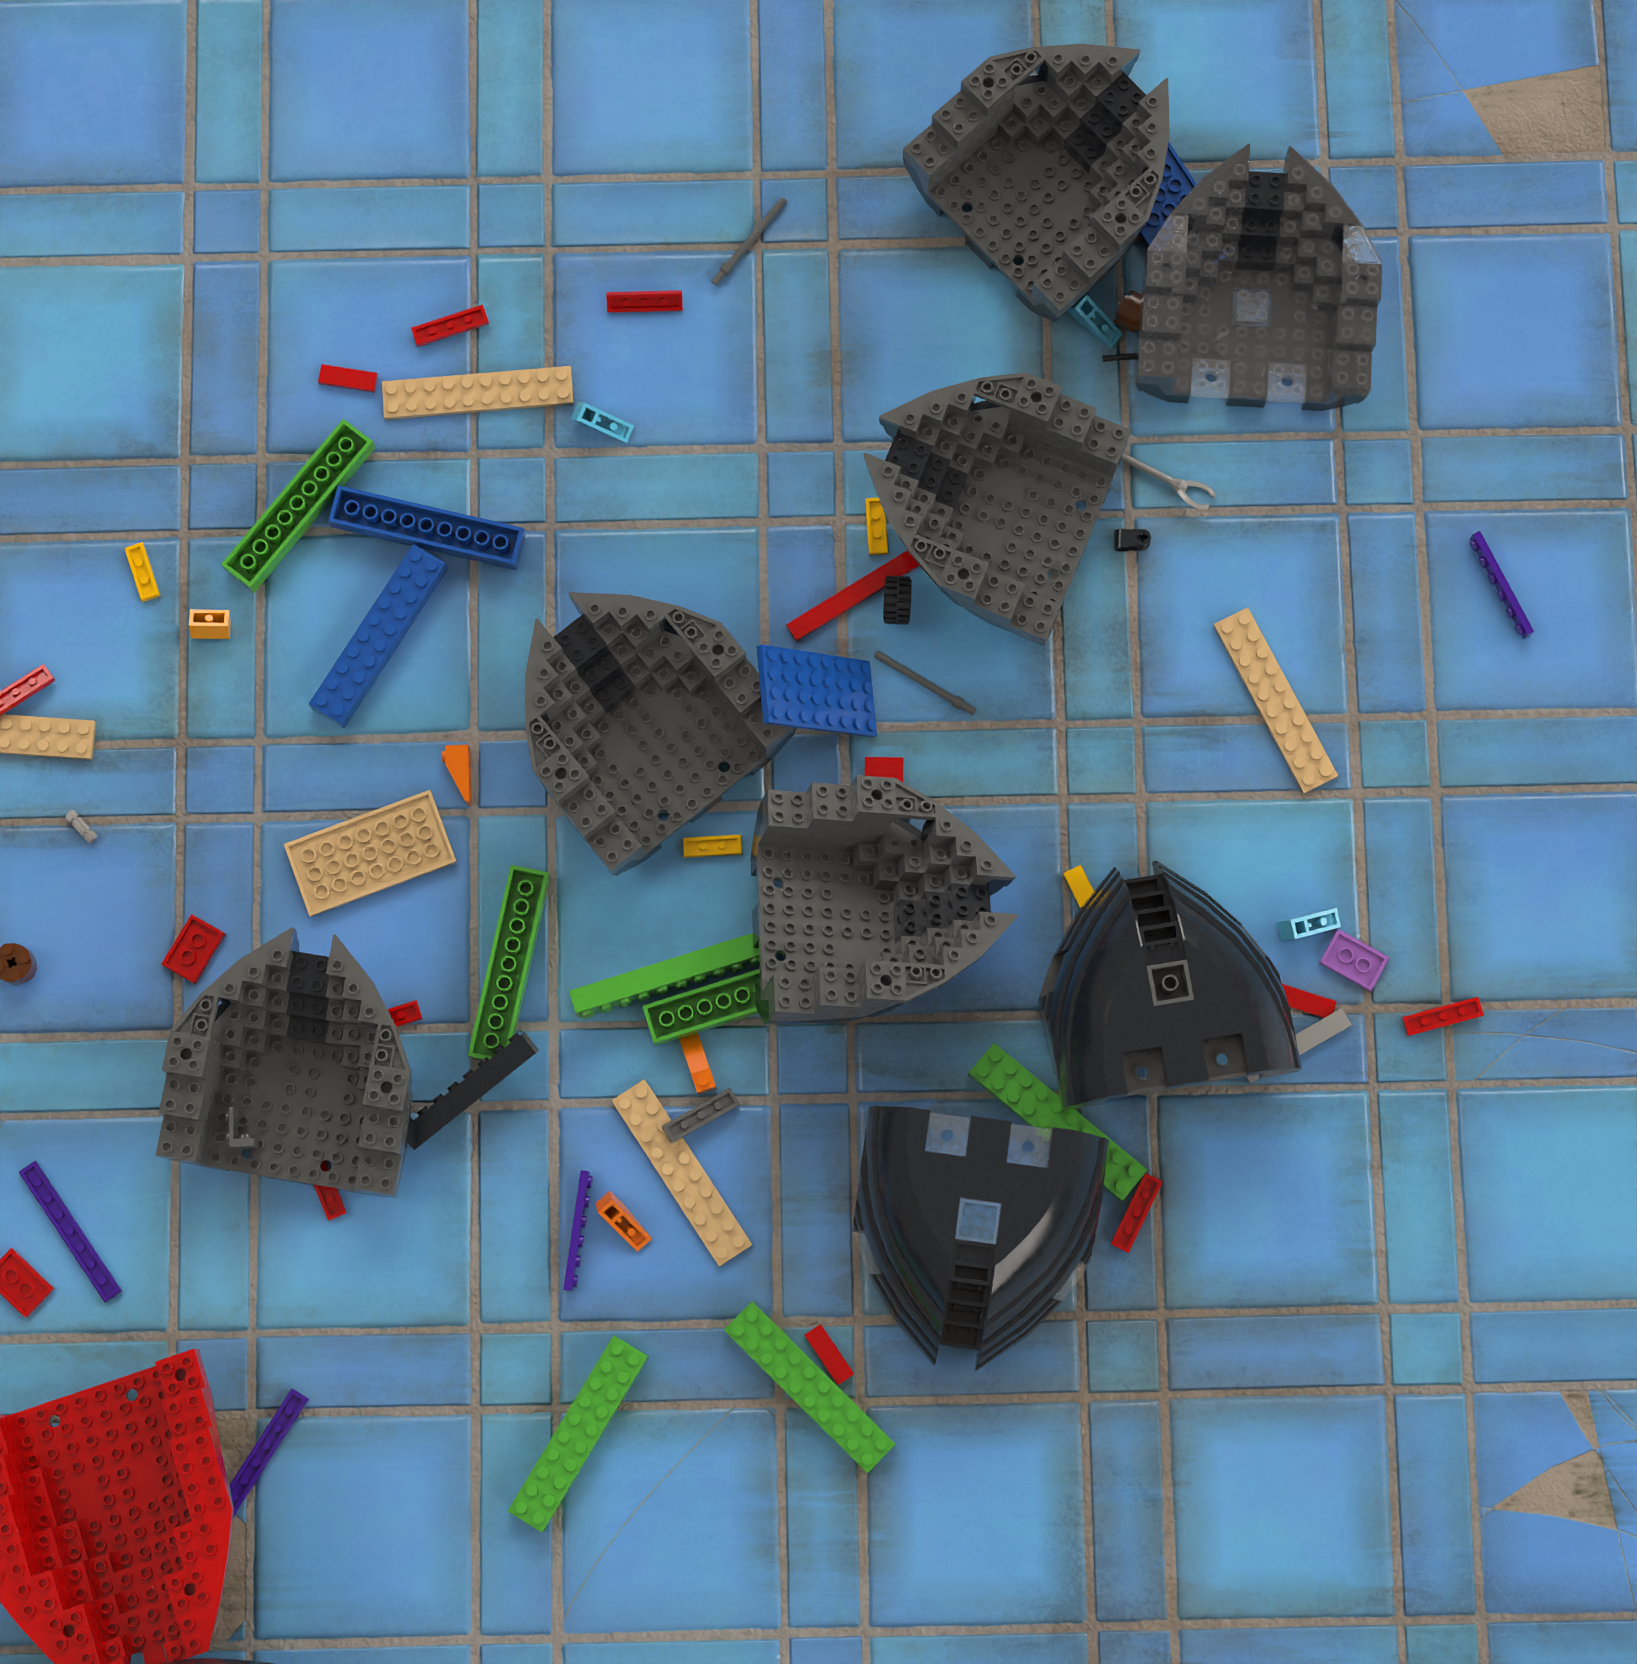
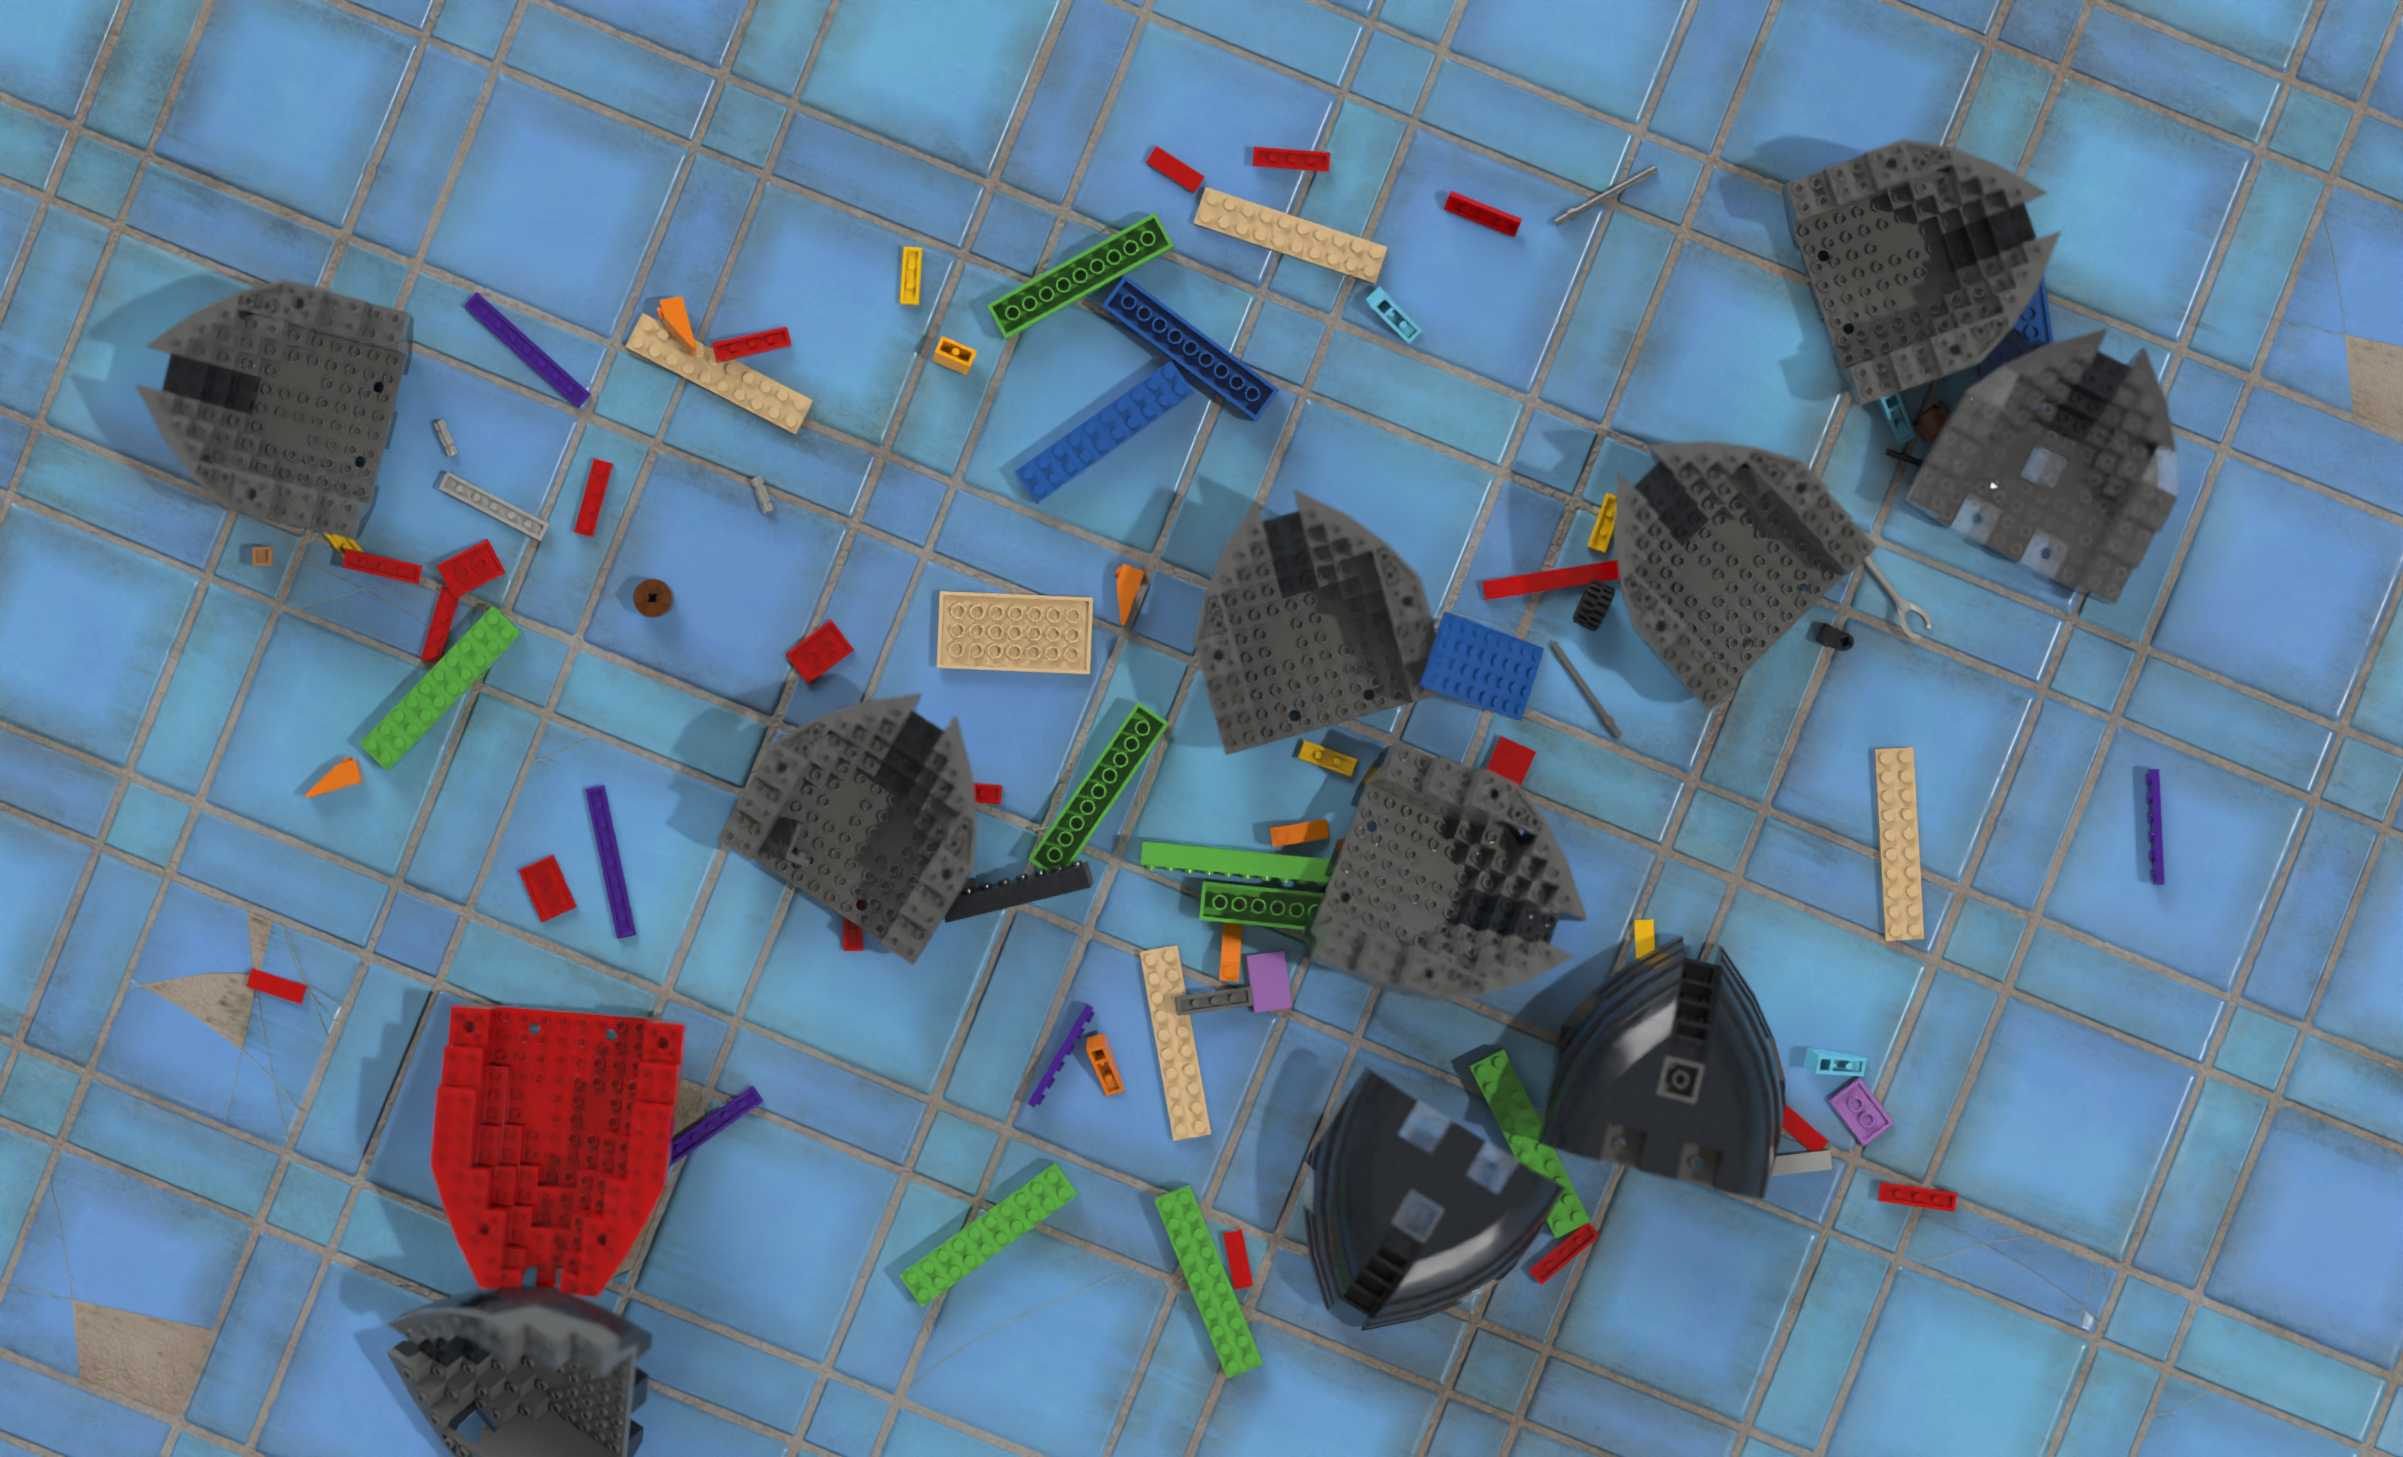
camera: 25 degrees right, 10 degrees up
none -> medium lavender tile [1246,950,1293,1013]
none -> orange slope [1270,819,1329,847]

